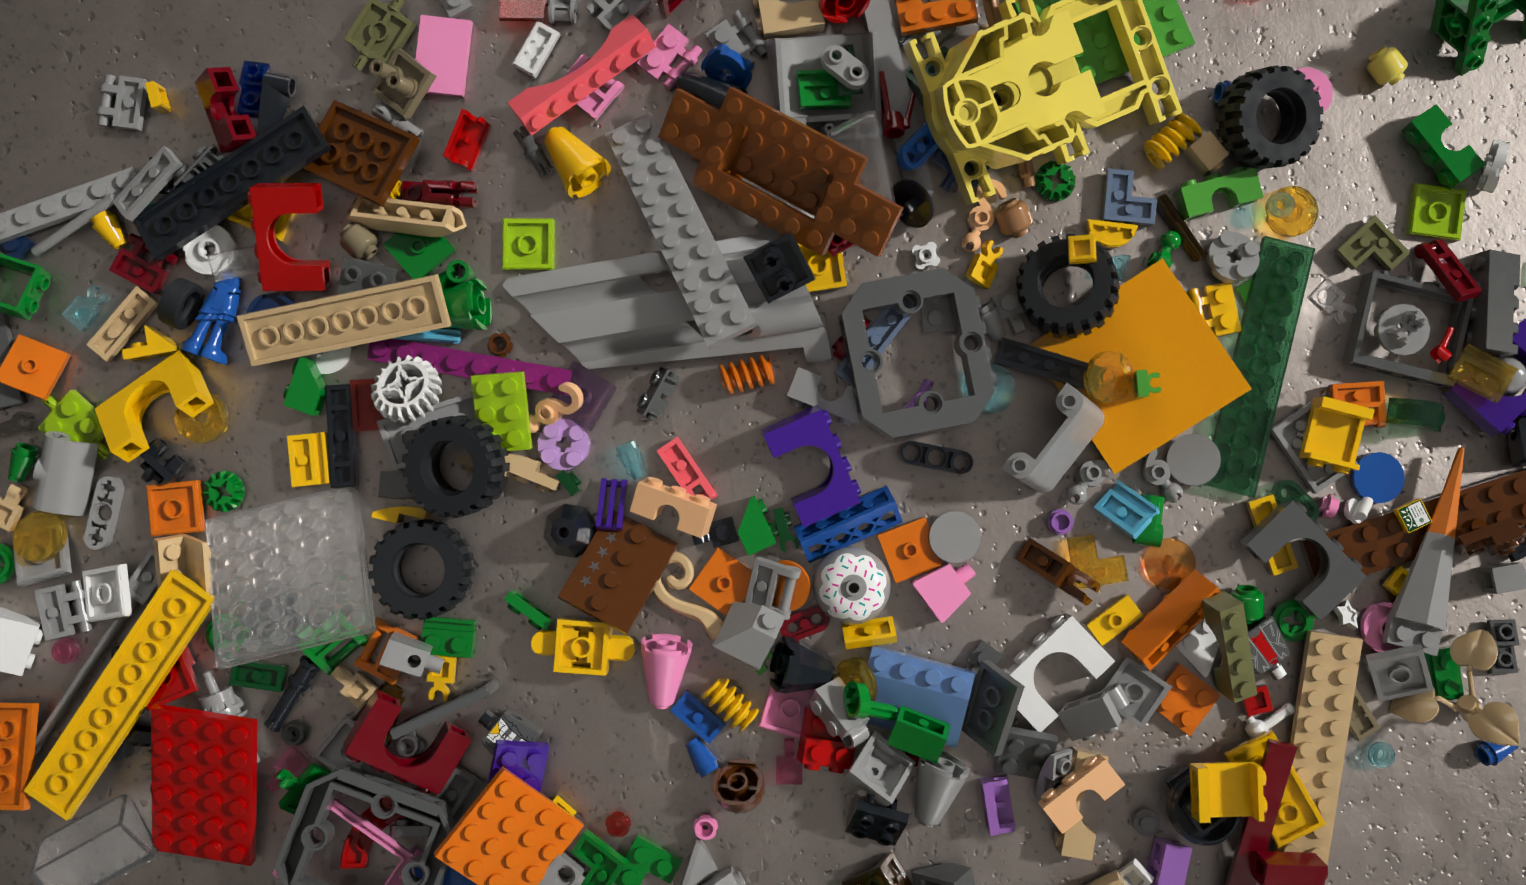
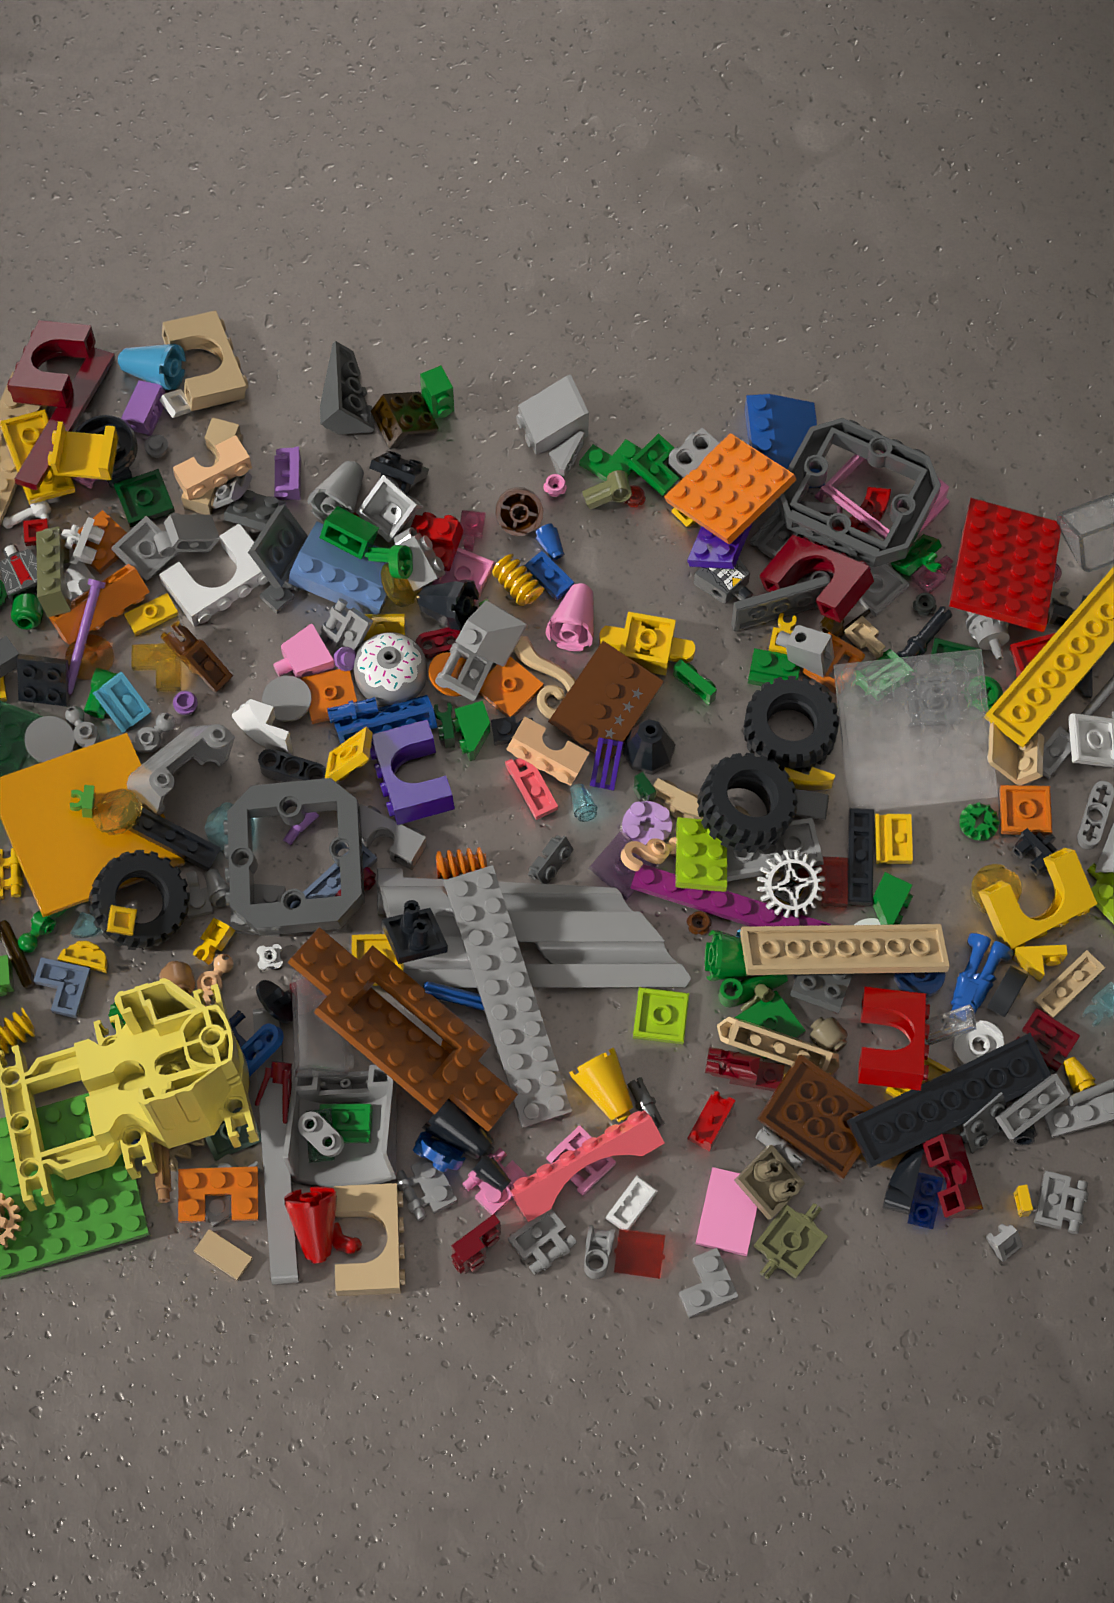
camera: 175 degrees left, 20 degrees down
none -> black plate [17,654,70,707]
none -> white hips [61,517,104,565]
none -> medium lavender bar [68,578,106,695]
none -> dark green plate [114,469,175,528]
none -> white slope [232,699,293,755]
none -> light grey plate [320,598,373,653]
none -> yellow plate [325,727,373,782]
none -> blue pin [327,697,378,723]
none -> medium lavender plate [333,647,356,671]
none -> blue axle [423,981,485,1011]
none -> black cone [472,1154,511,1192]
none -> olive piece [582,470,632,510]
none -> olive hand [741,984,775,1011]
none -> light grey tile [986,1224,1023,1262]

